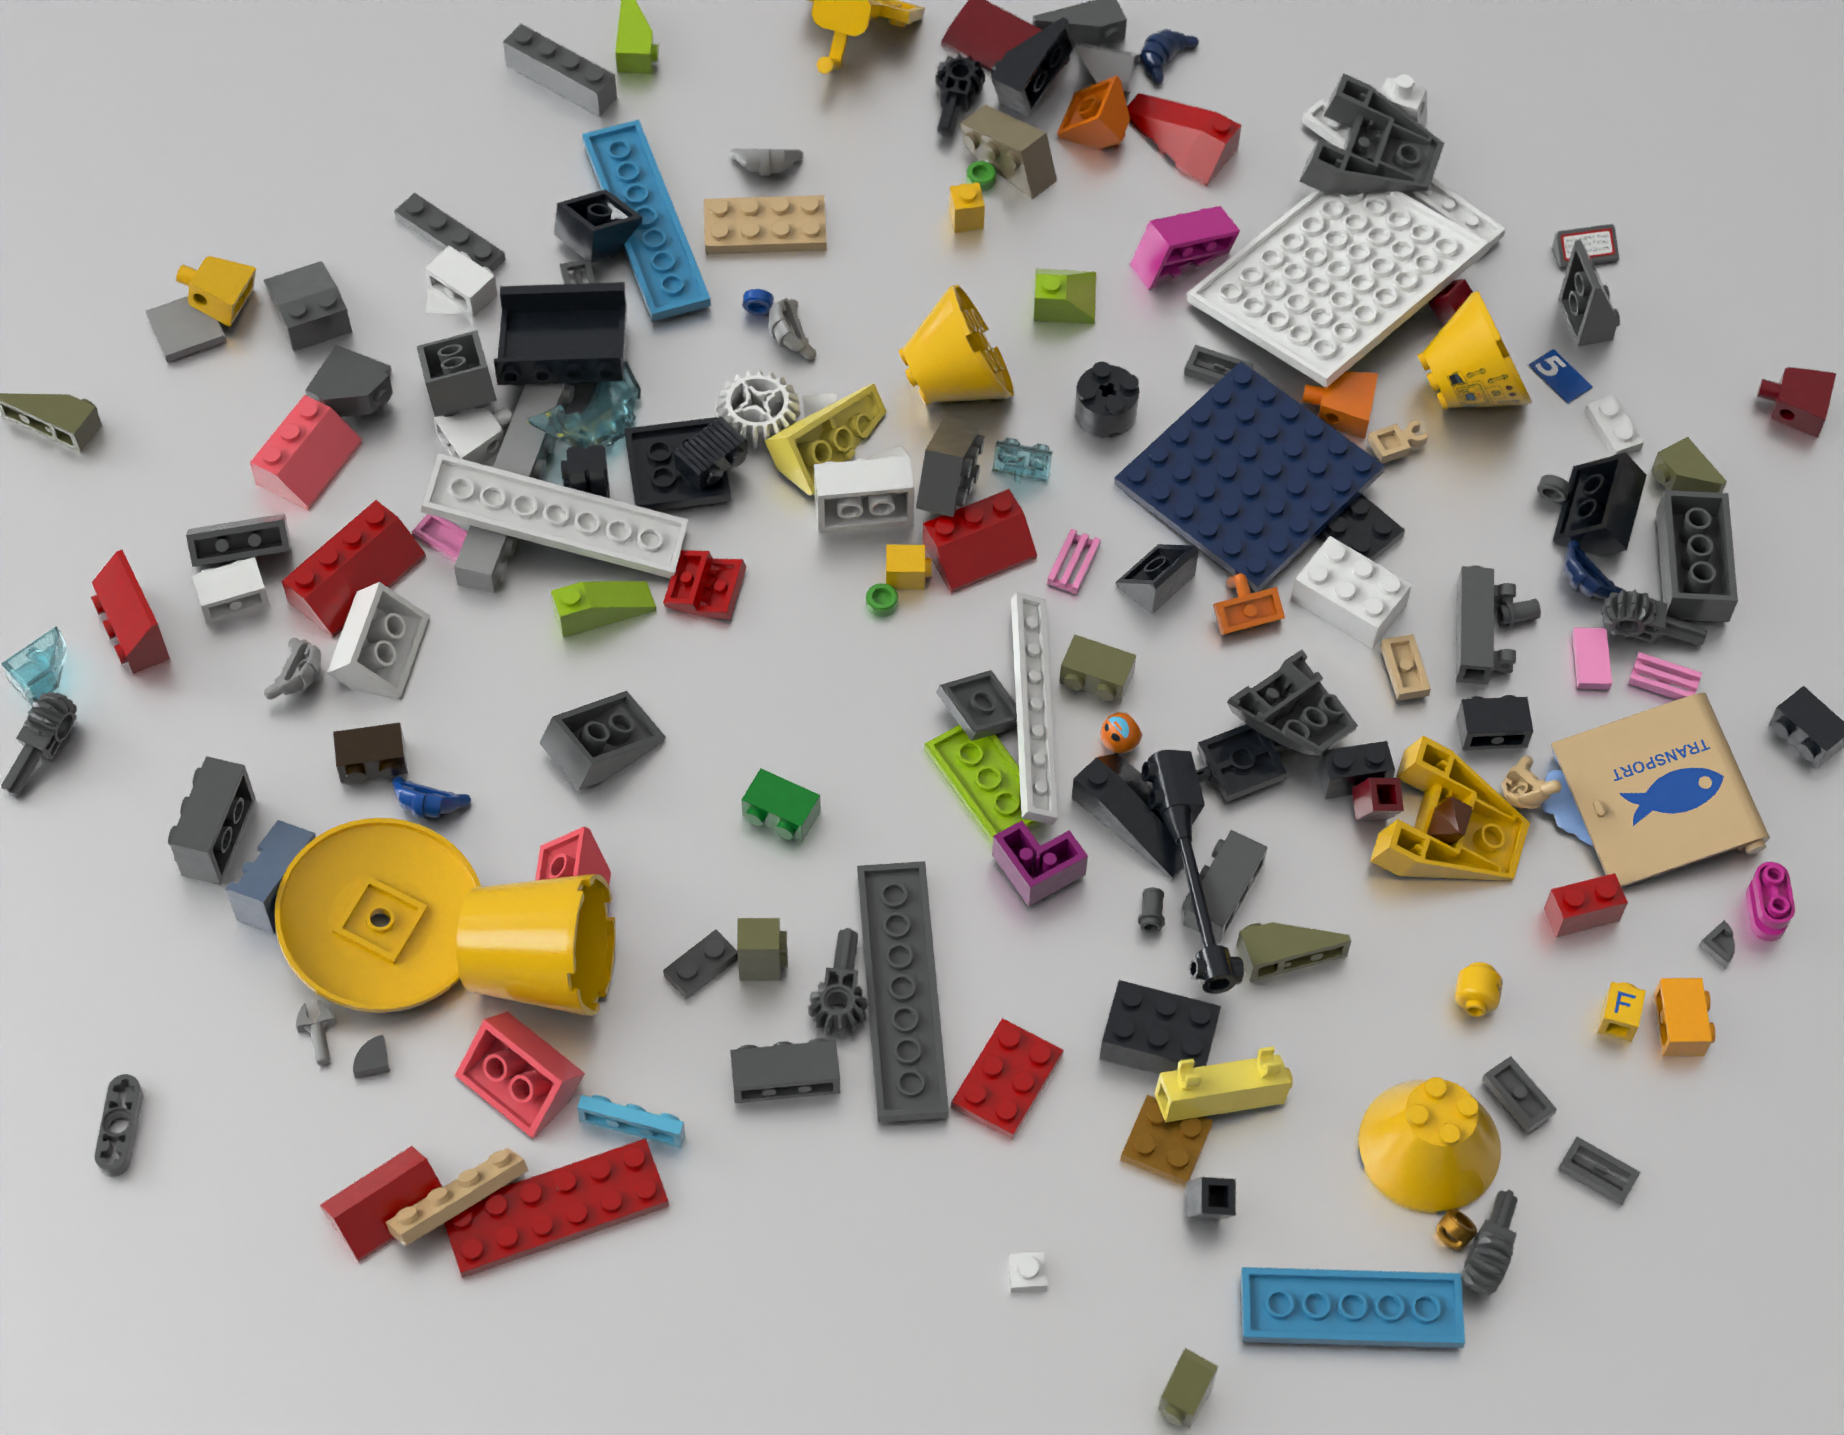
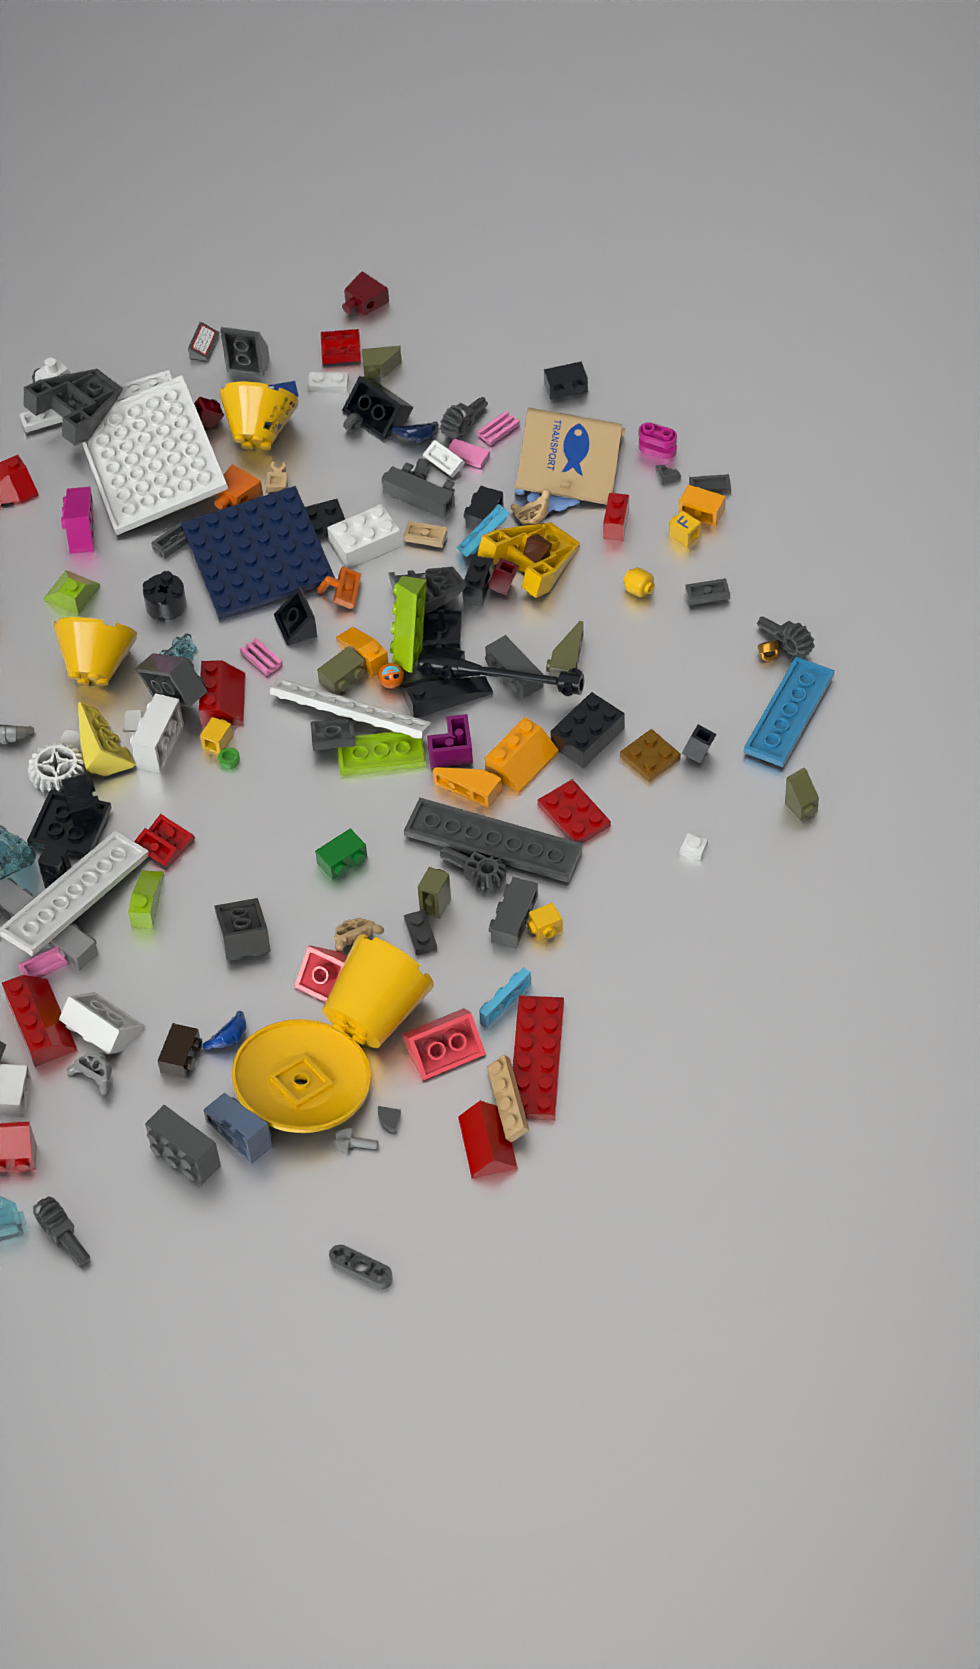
camera: 60 degrees left, 5 degrees down
dark grey pin [1138,887,1165,934] -> none
light yellow brick [1154,1046,1293,1123] -> none
yellow cone [1358,1077,1501,1214] -> none
dark grey tile [1558,1136,1641,1205] -> none
dark grey brick [1656,490,1738,622] -> none
none -> red slope [321,329,361,364]
none -> tan piece [334,917,384,952]
none -> light orange slope [336,627,388,677]
none -> lime slope [390,576,427,673]
none -> white plate [422,440,465,478]
none -> light orange slope [433,767,502,809]
none -> medium azure plate [456,504,509,557]
none -> light orange slope [484,717,559,794]
none -> yellow brick [527,902,563,941]
none -> dark grey tile [689,474,731,495]

